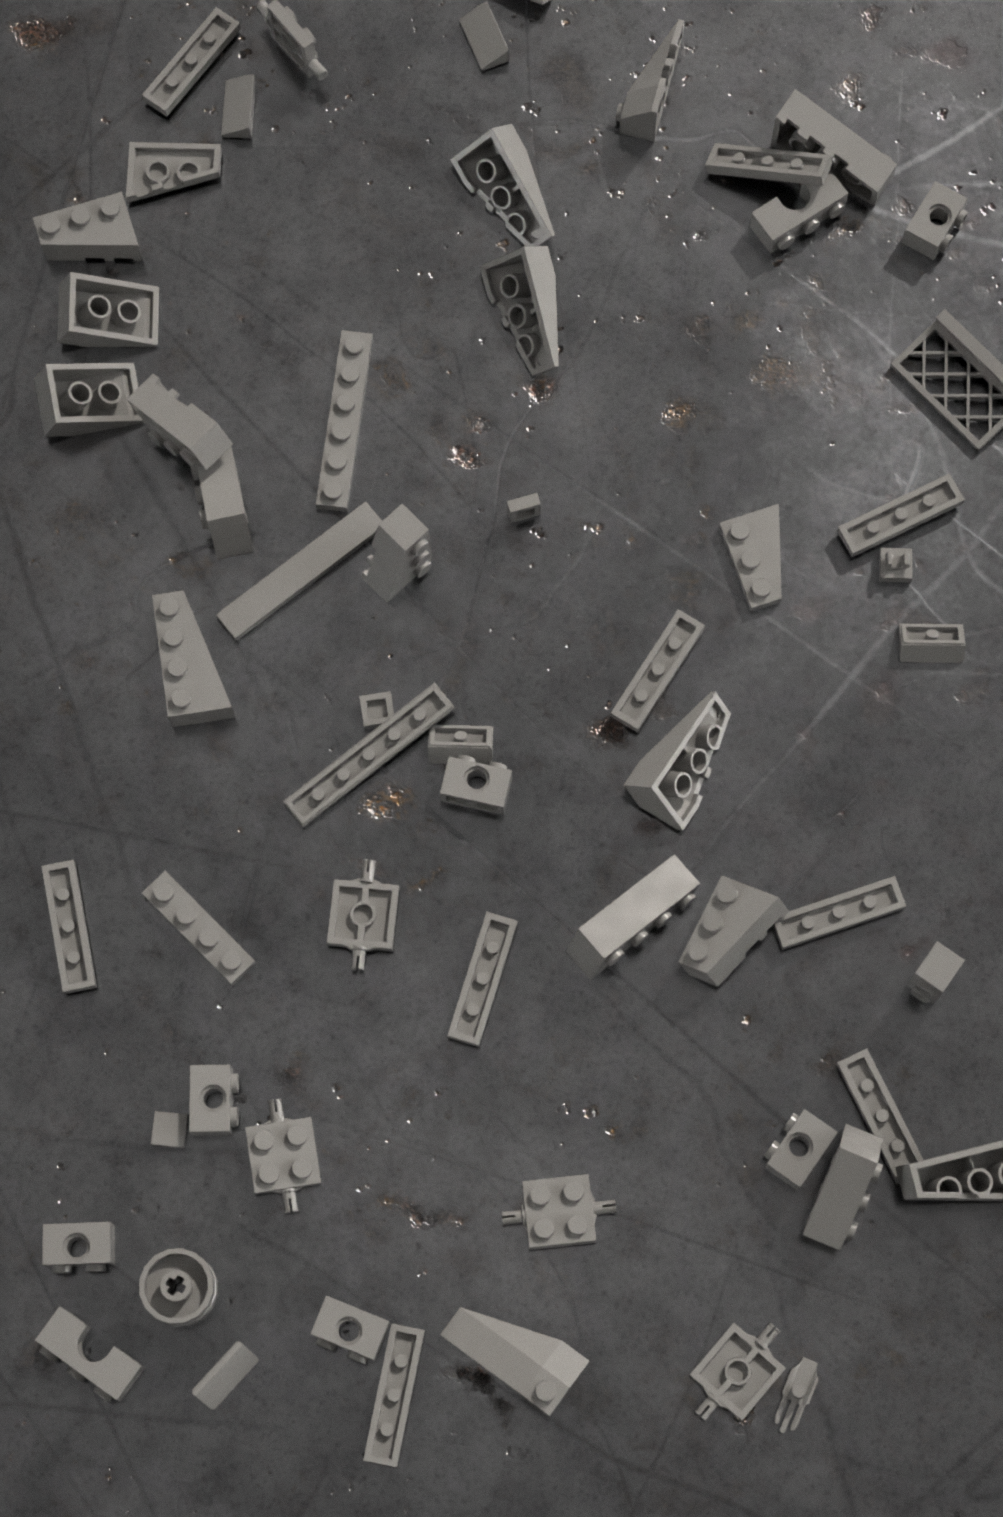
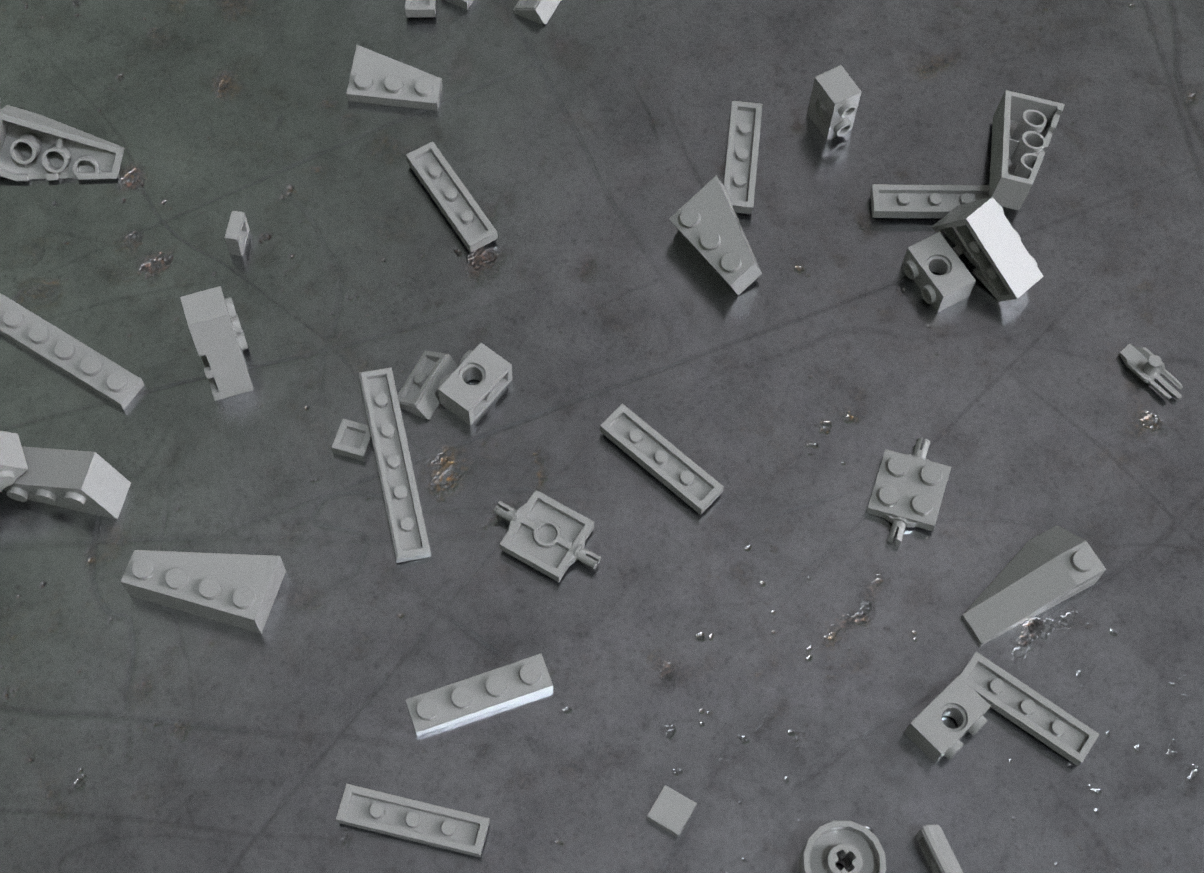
camera: 70 degrees left, 10 degrees down
light grey brick [189,1064,239,1136] -> none
light grey tile [216,502,382,641] -> none
light grey plate [245,1099,321,1214] -> none
light grey wedge [565,854,700,981] -> none
light grey wedge [624,691,731,831] -> none
light grey plate [689,1322,786,1421] -> none

